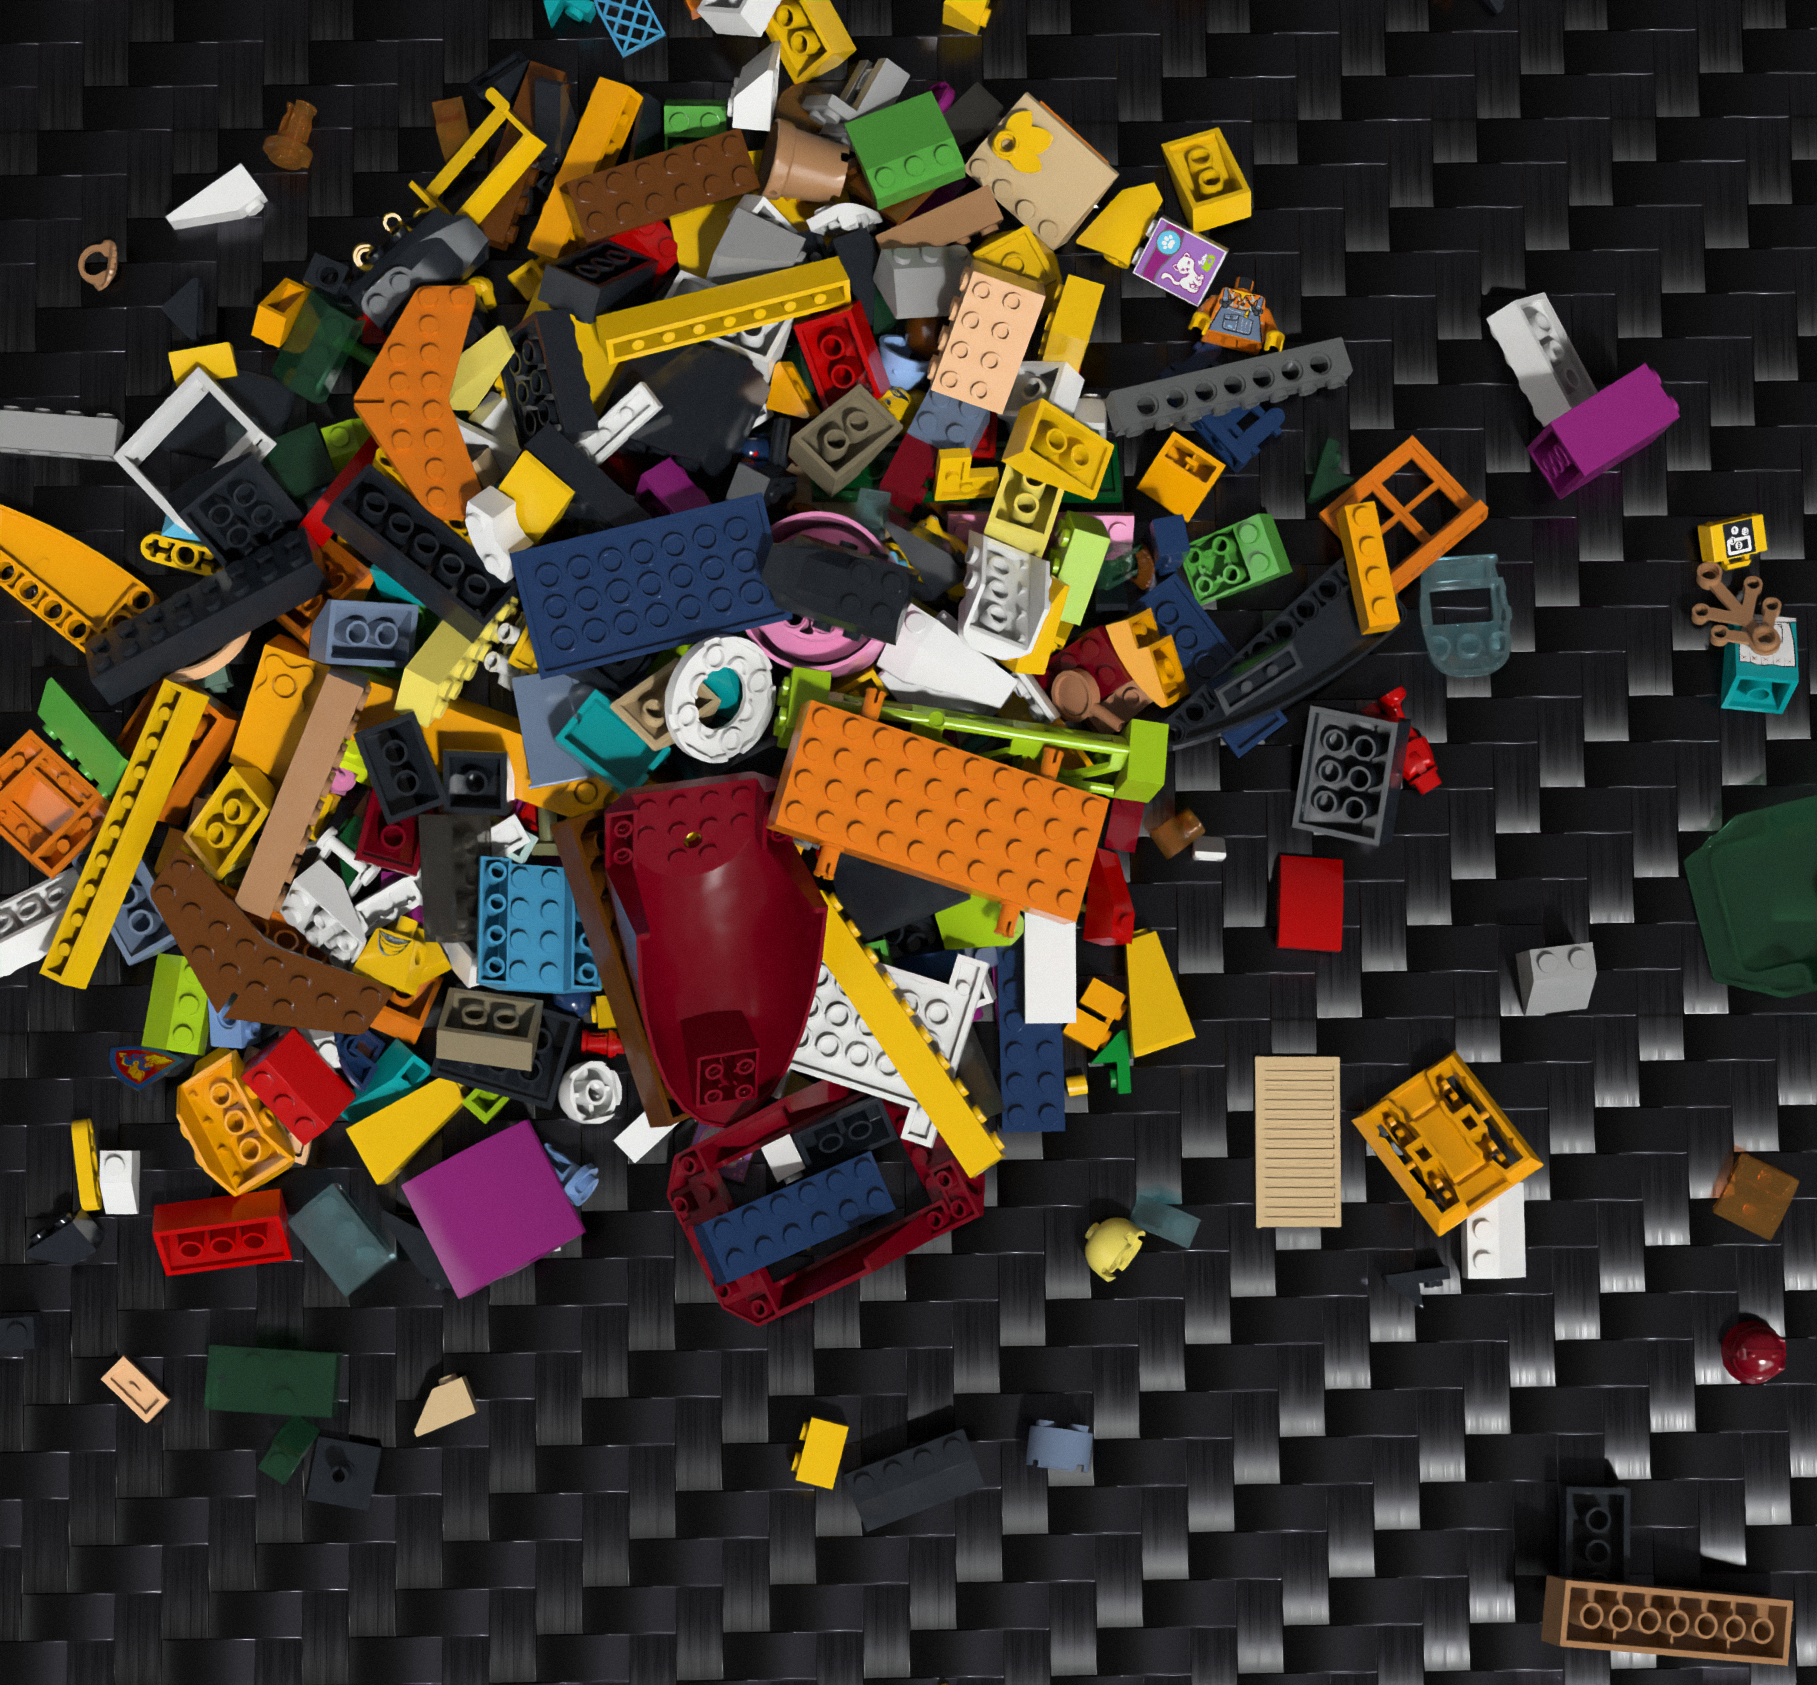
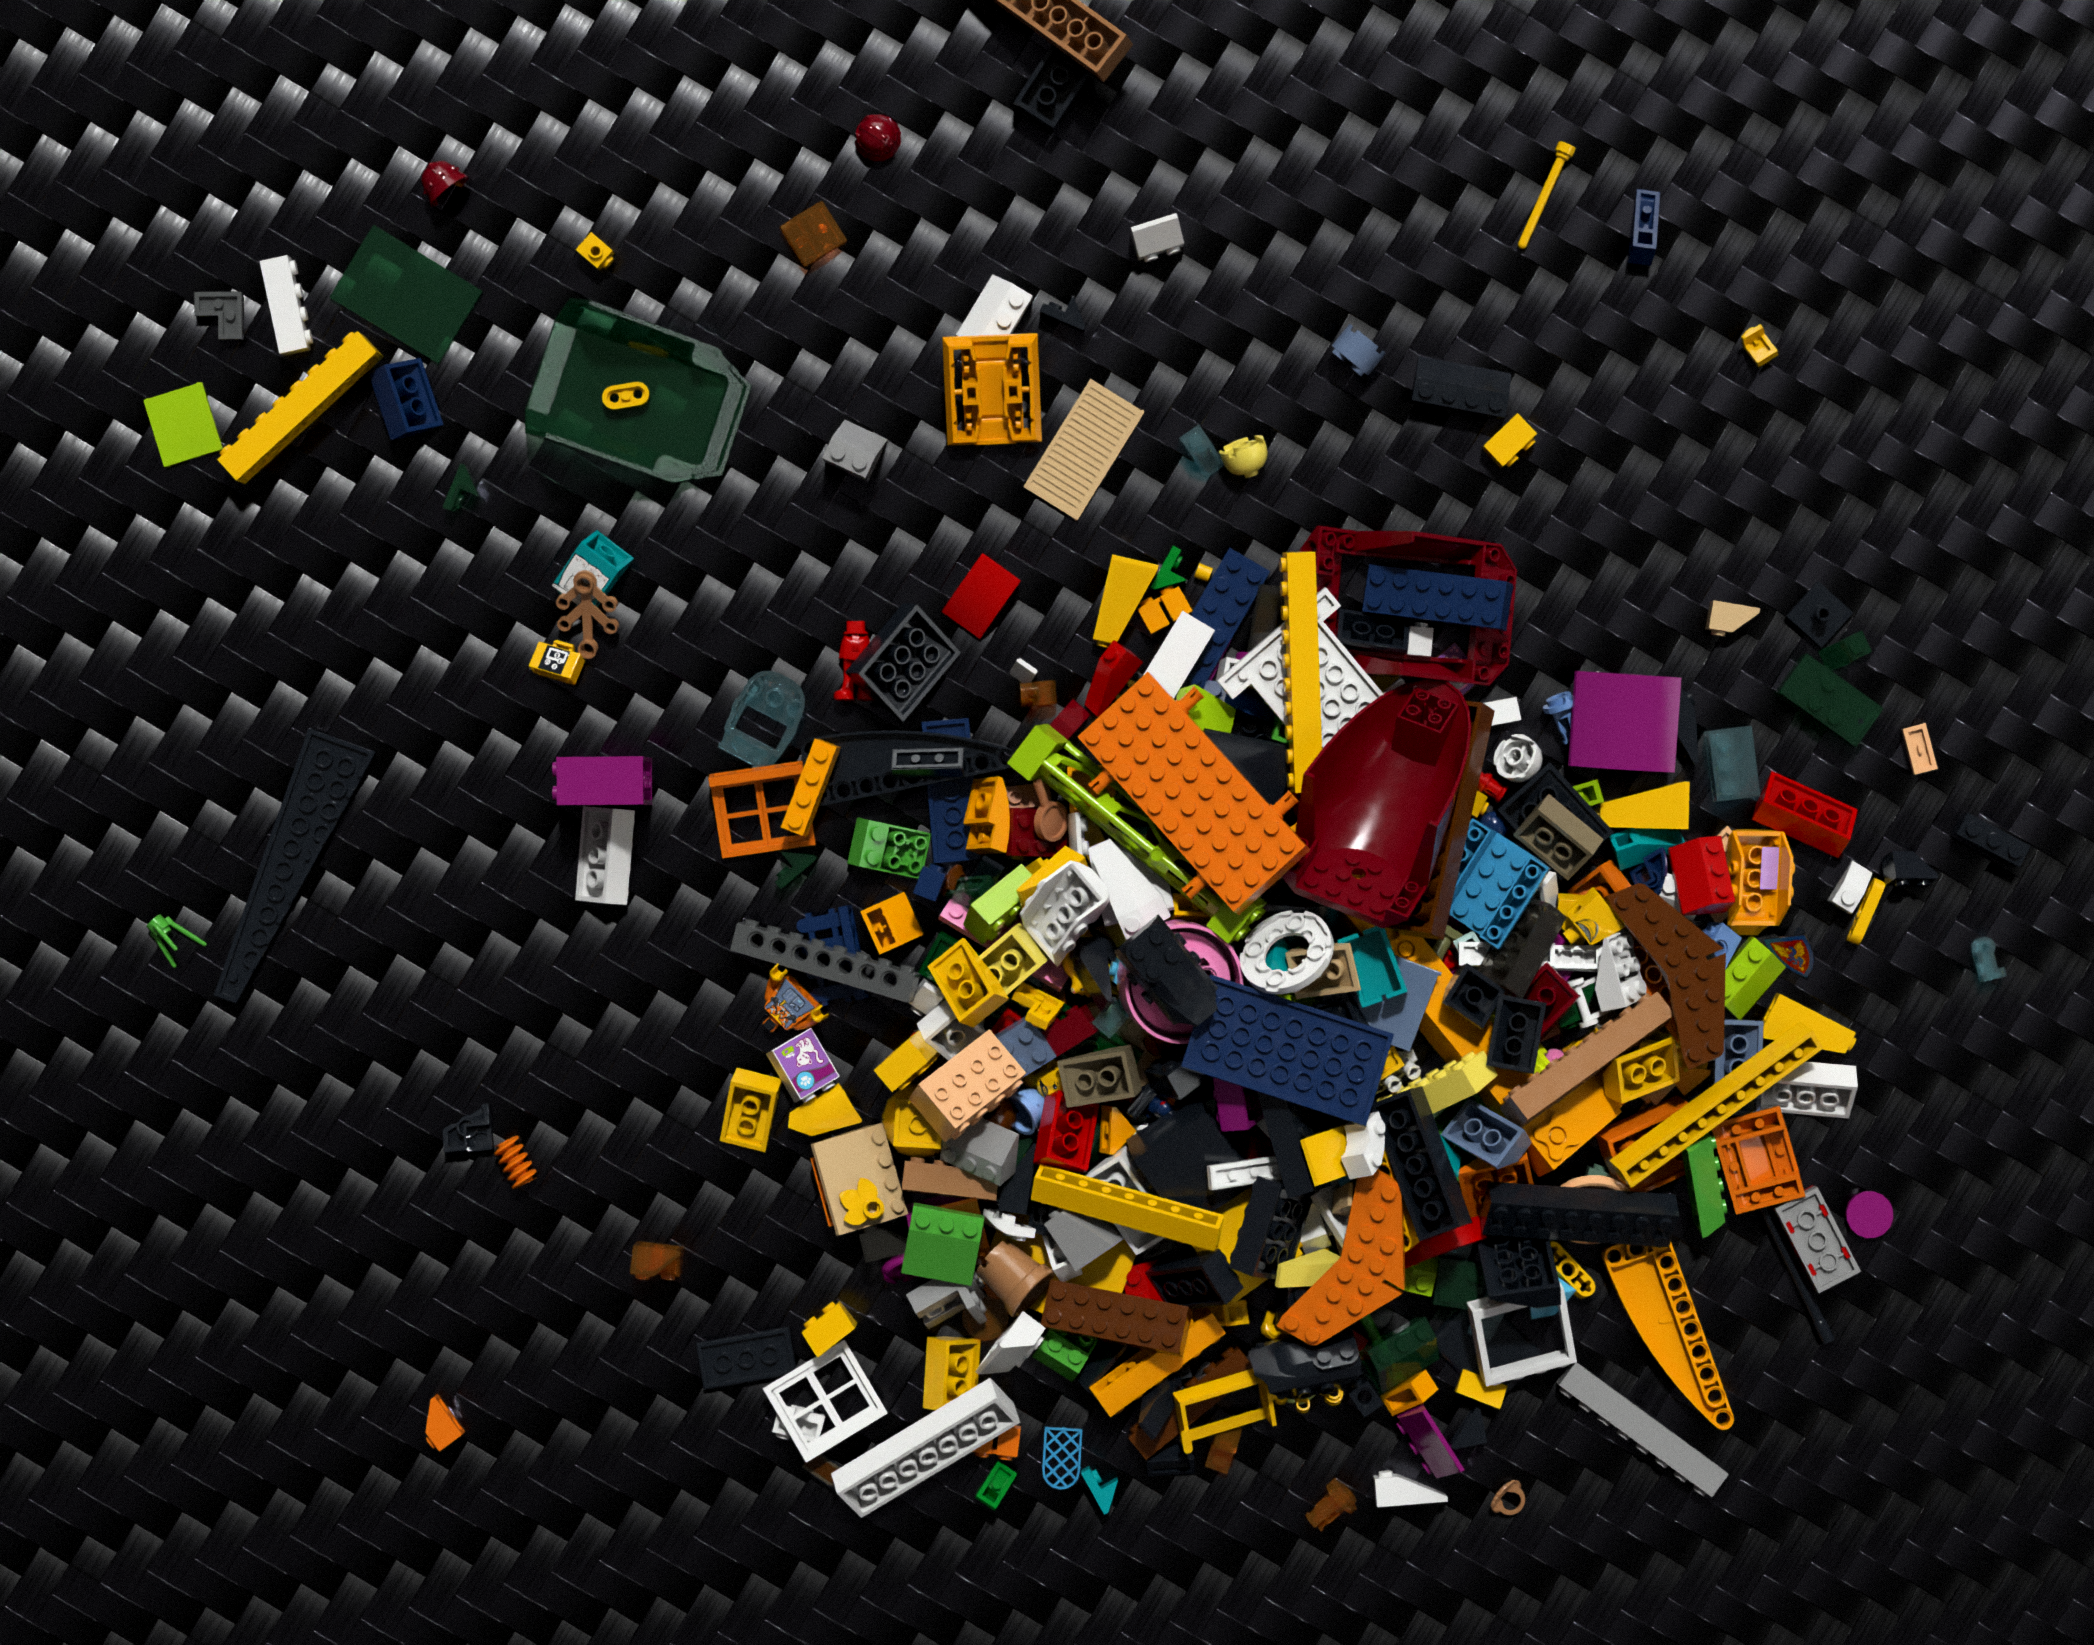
camera: 140 degrees left, 5 degrees up
none -> white slope [1130,213,1184,262]
none -> magenta slope [1396,1403,1465,1478]
none -> lavender sticker [1760,847,1779,889]
none -> yellow slope [1762,993,1856,1054]

